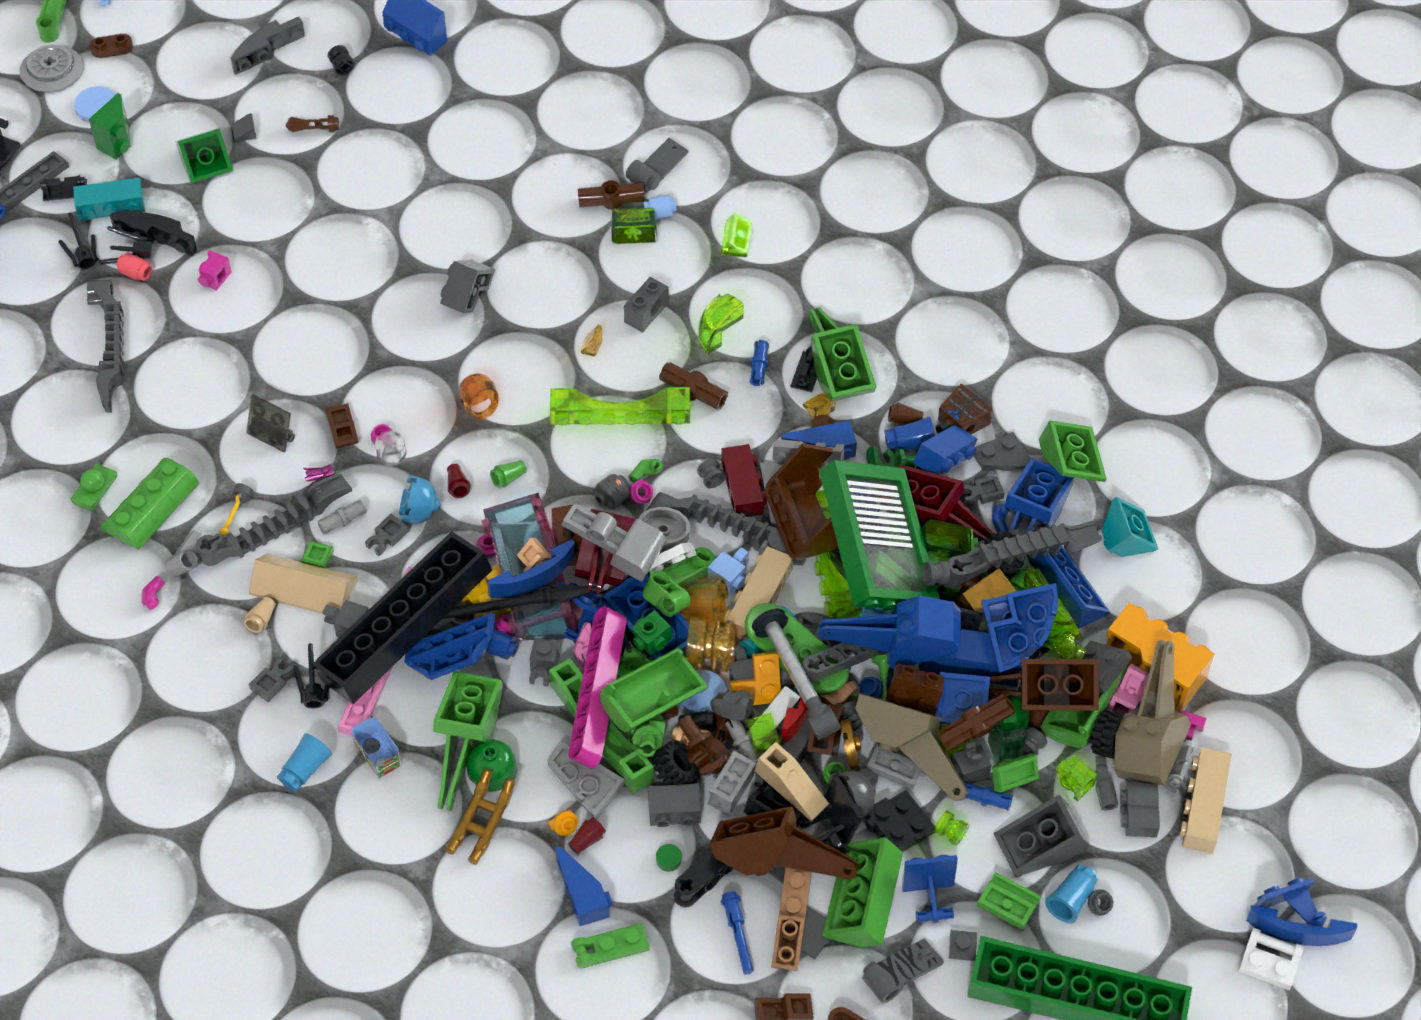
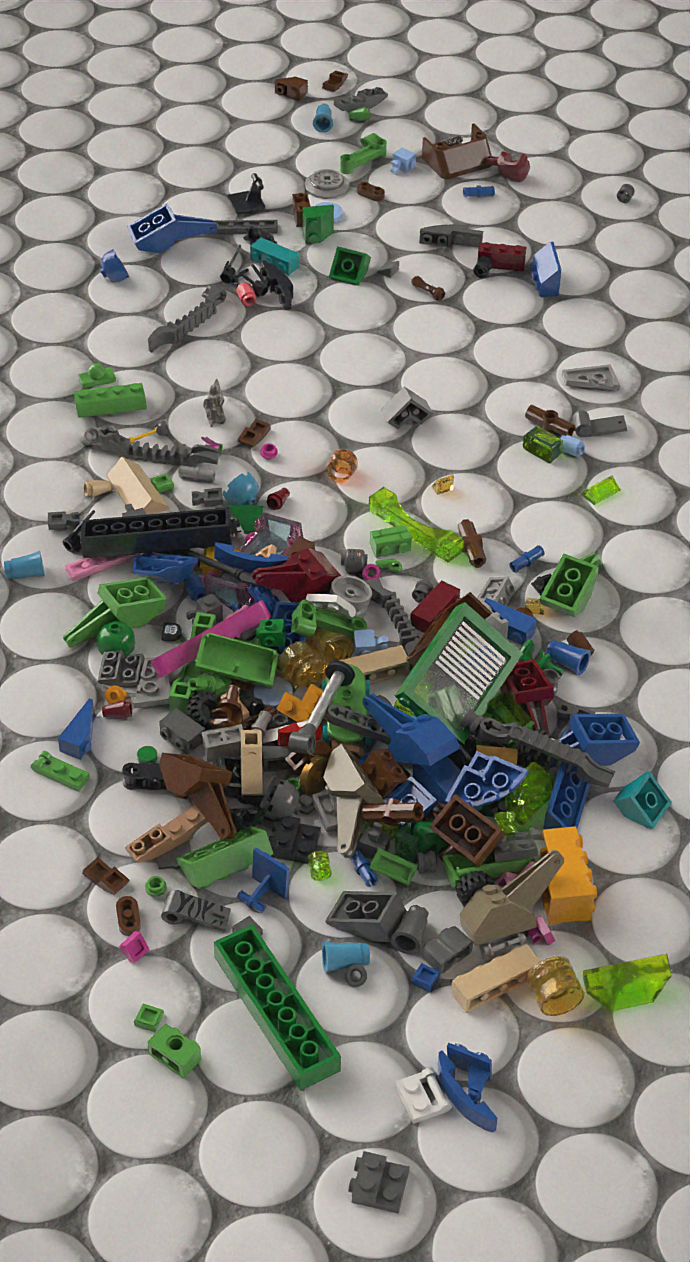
camera: 45 degrees right, 10 degrees down
dark pink arm [141,576,165,610] -> none
dark pink brick [198,250,232,290] -> none
light blue piece [352,718,401,779] -> none
clear head [375,431,407,466] -> none
pearl gold piece [445,768,516,865] -> none
bright green cone [490,460,527,488] -> none
light grey plate [562,503,666,582] -> none
dark grey brick [624,277,669,333] -> none
clear neon green brick [698,294,744,355] -> none
dark grey rock [710,690,755,721] -> none
blue pin [720,891,754,974] -> none
clear neon green bracket [747,713,780,752] -> none
blue brick [913,425,977,475] -> none
reddish brown torso [935,384,993,434] -> none
dark grey wing [973,432,1031,471] -> none
bright green plate [977,872,1042,930] -> none
bright green slope [1038,420,1107,482] -> none
clear neon green brick [1055,755,1097,802] -> none
dark grey bar [1094,764,1118,811] -> none
none -> dark grey slope [98,650,145,688]
none -> bright green plate [145,876,167,897]
none -> black tile [161,622,182,641]
none -> green slope [227,504,265,534]
none -> reddish brown slope [292,193,311,227]
none -> bright green brick [370,525,412,557]
none -> dark grey plant [391,905,429,954]
none -> blue tile [411,963,441,992]
none -> dark red brick [477,242,527,271]
none -> light grey bracket [477,577,515,606]
none -> clear yellow wheel [527,956,585,1016]
none -> light grey wing [562,364,620,390]
none -> clear neon green wedge [581,953,672,1011]

